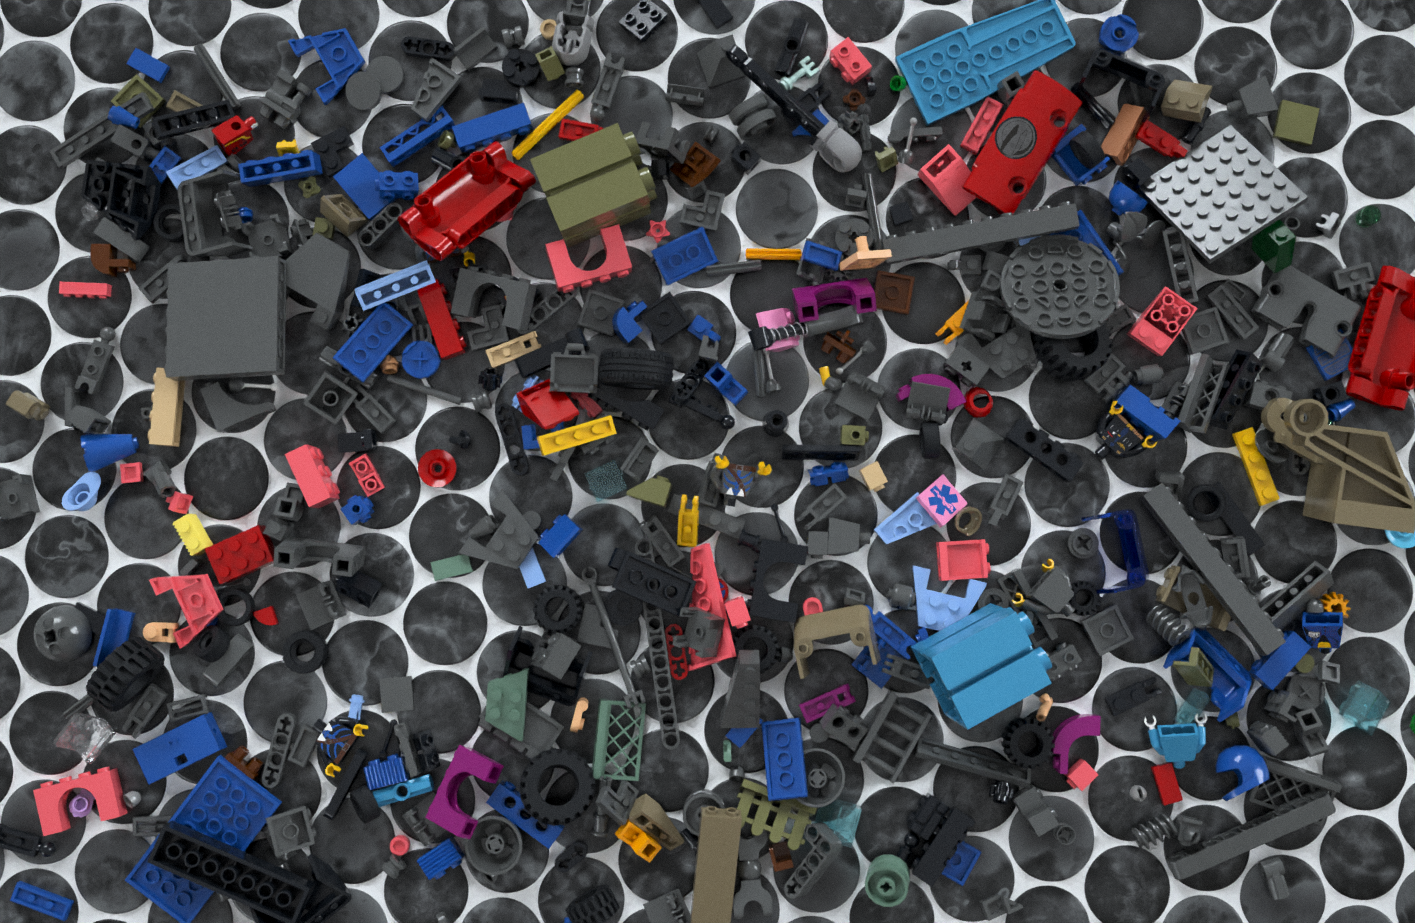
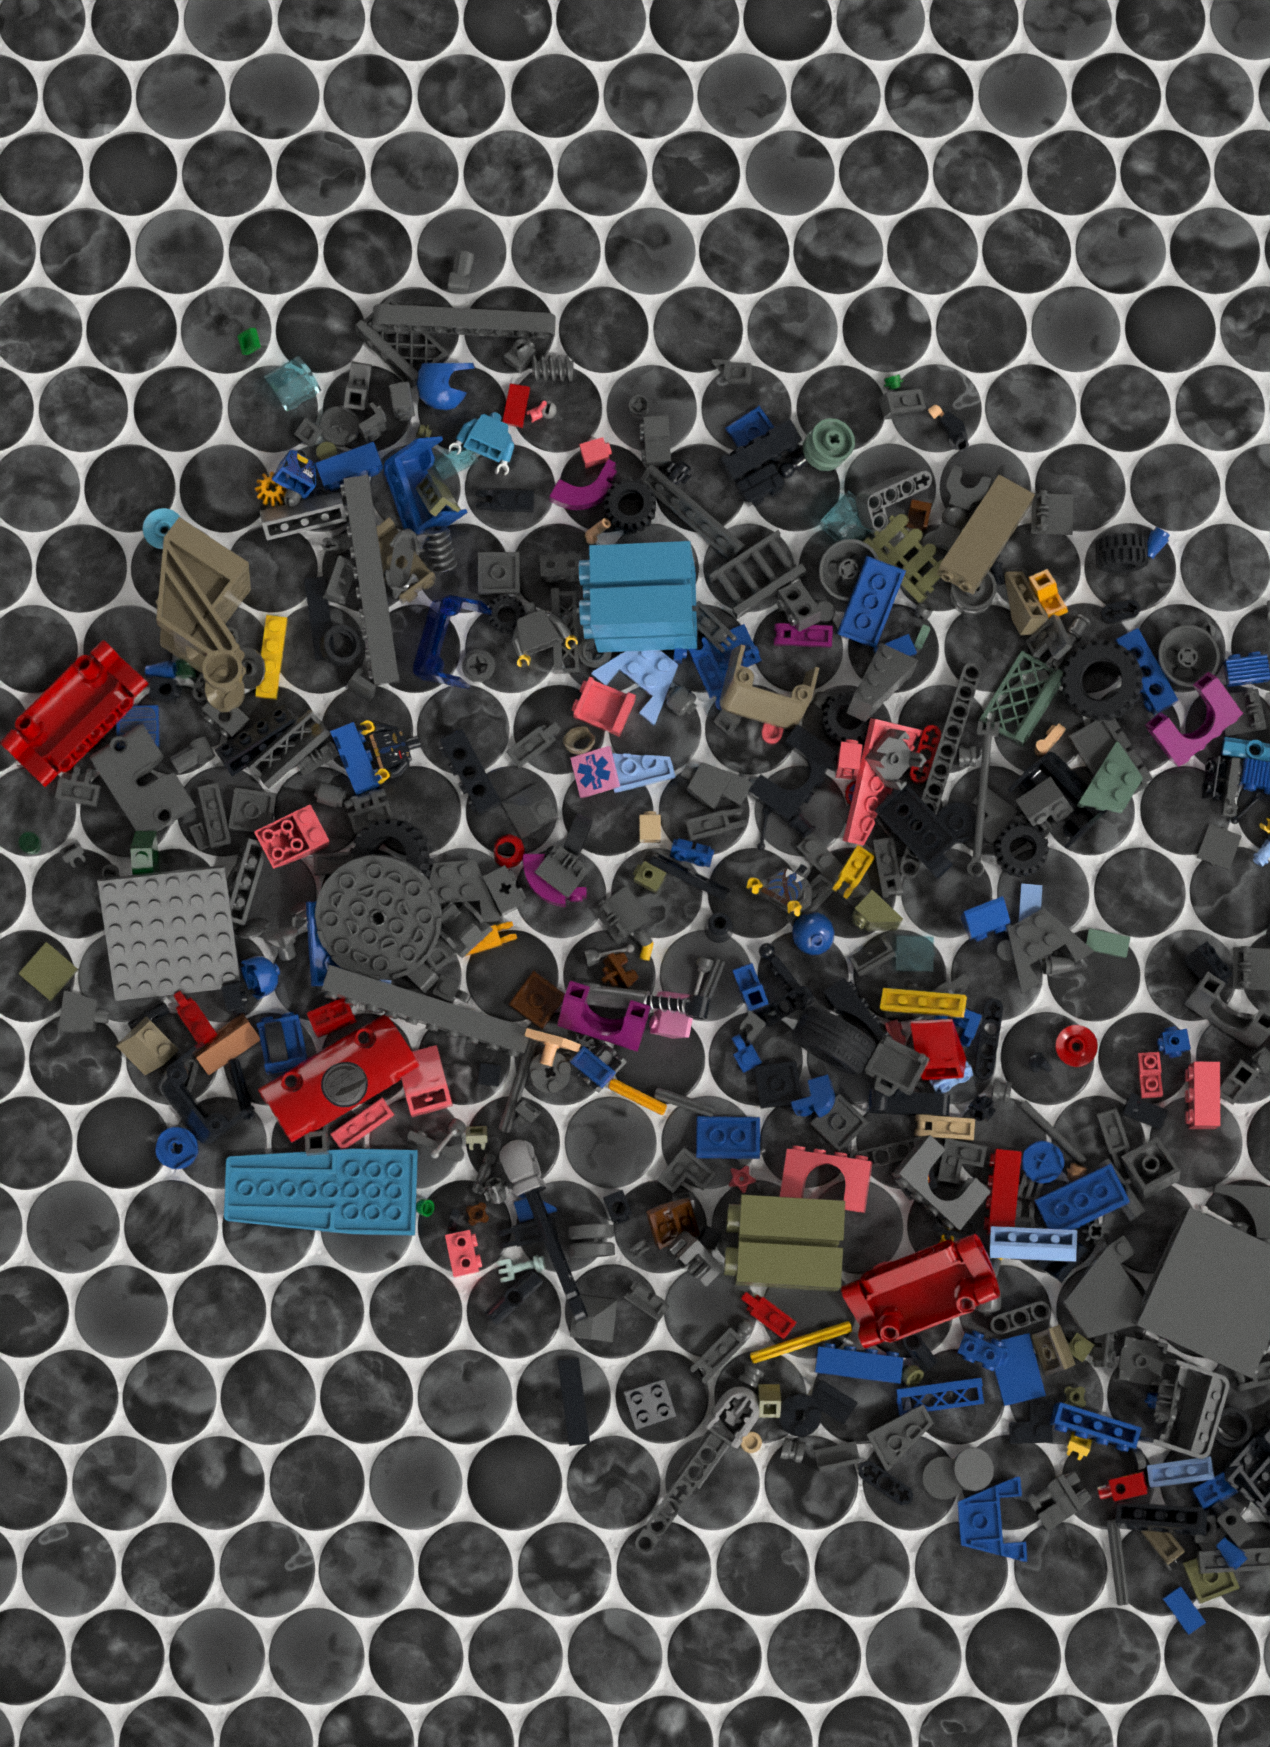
camera: 155 degrees left, 5 degrees down
none -> red hinge [307,998,357,1038]
none -> coral hand [526,401,547,422]
none -> blue cylinder [792,912,835,955]

